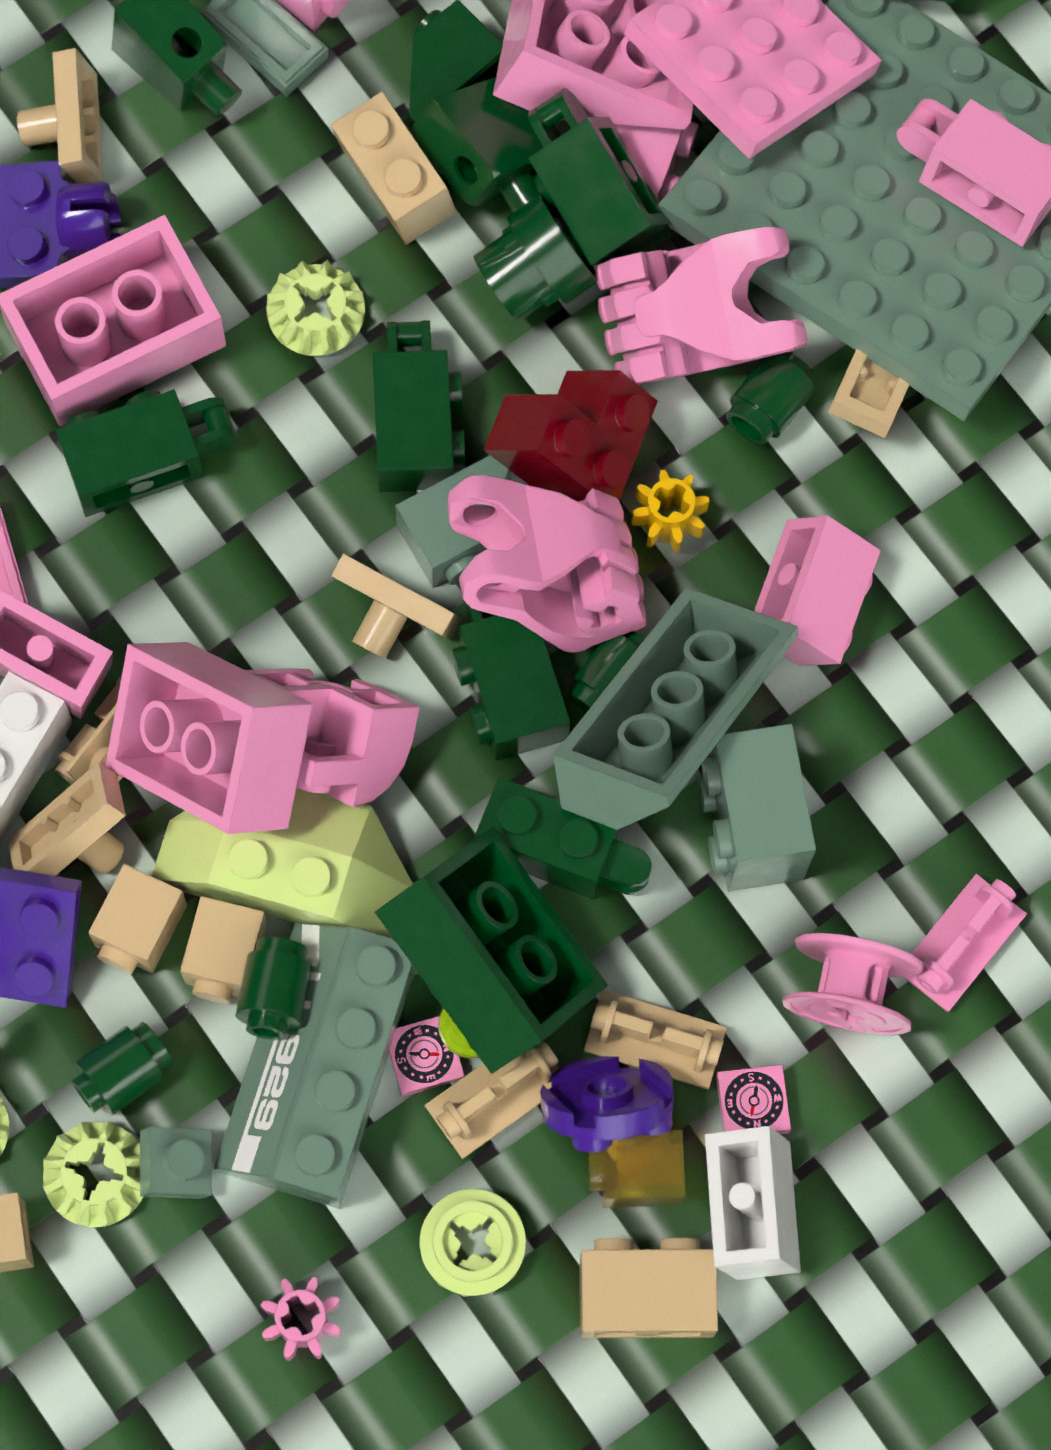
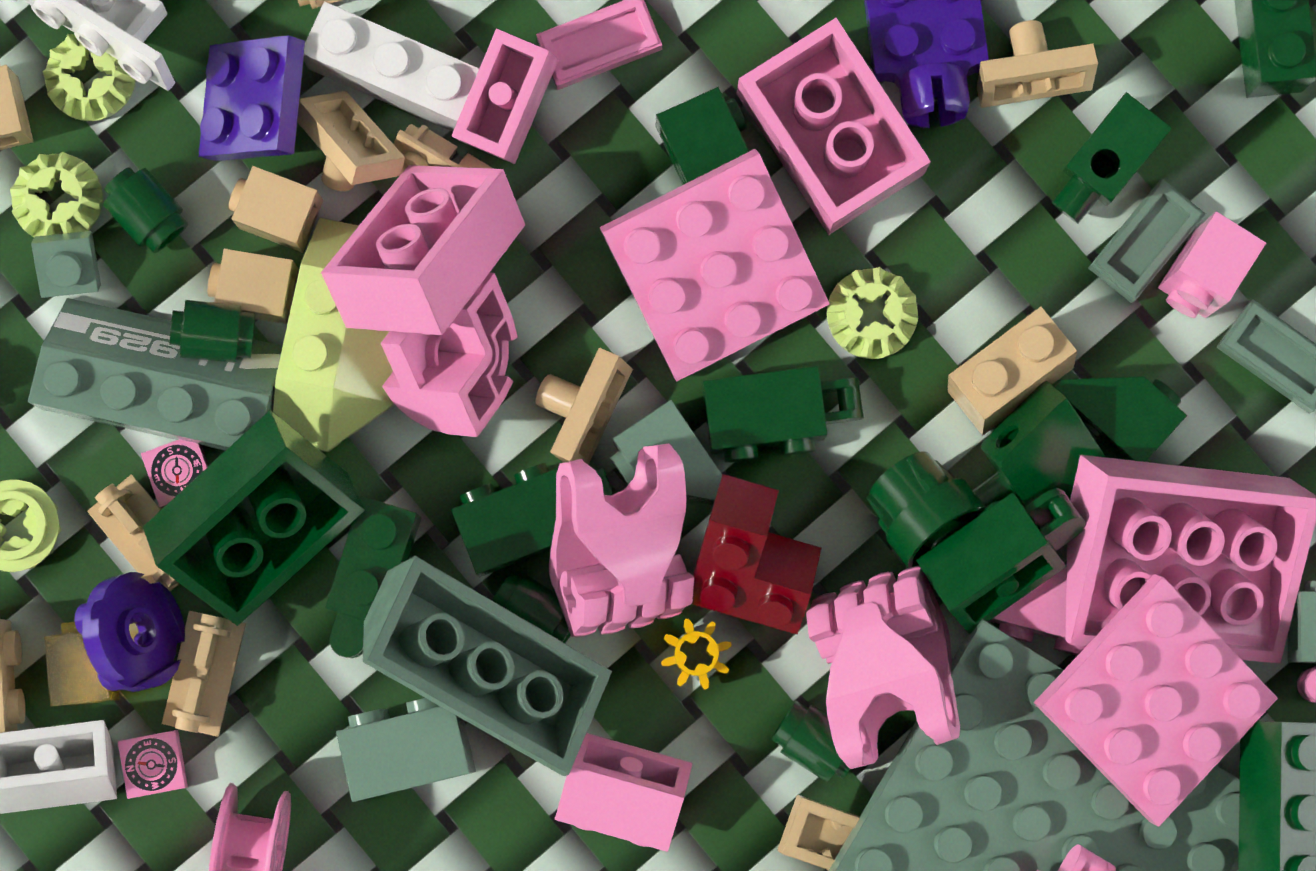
camera: 85 degrees right, 10 degrees up
none -> bright pink plate [600,149,830,382]

